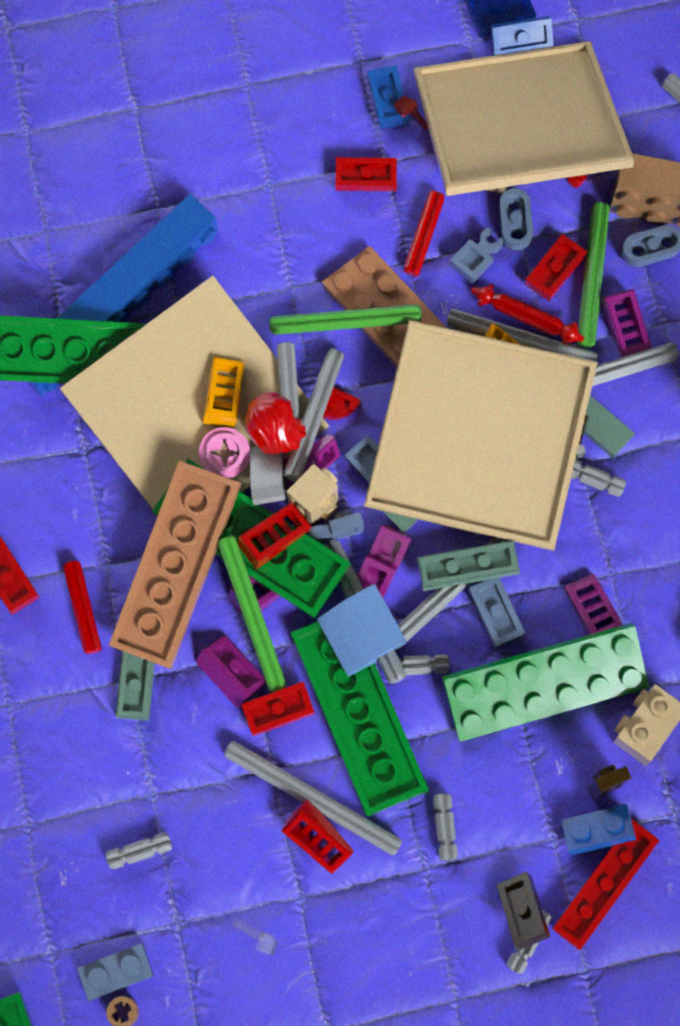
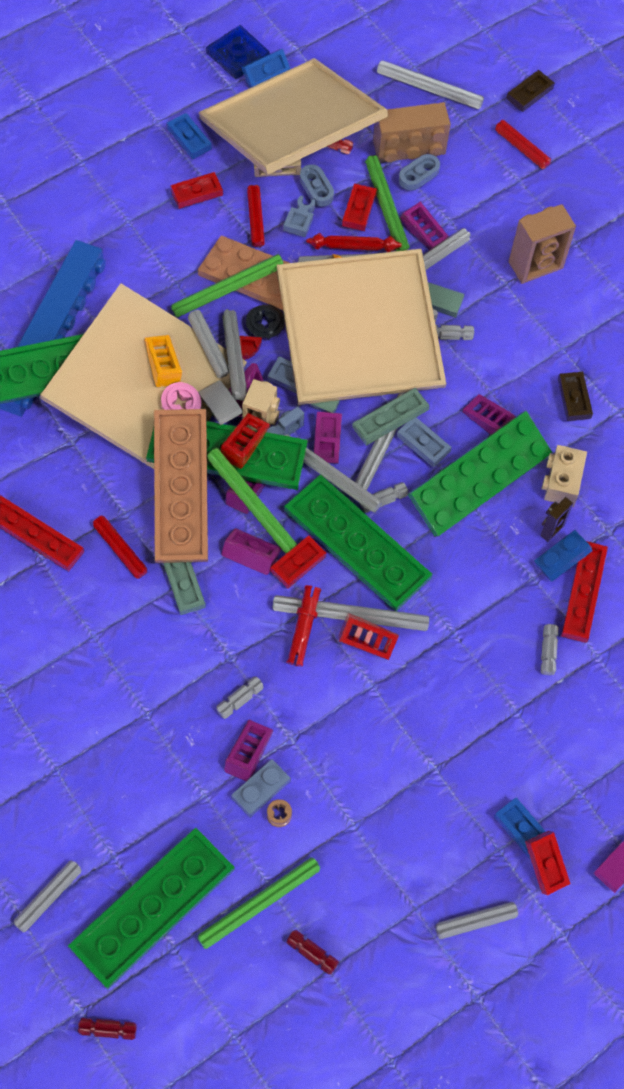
camera: 30 degrees left, 10 degrees down
clear hand [233,918,277,955] -> none
red hair [245,391,306,454] -> none
medium blue slope [317,584,406,677] -> none
clear red hand [394,96,428,130] -> none
light grey axle [433,794,458,861] -> none
dark brown plate [496,871,551,950] -> none
none -> magenta slope [224,720,273,781]
none -> black gear [246,305,285,340]
none -> red pin [286,585,321,667]

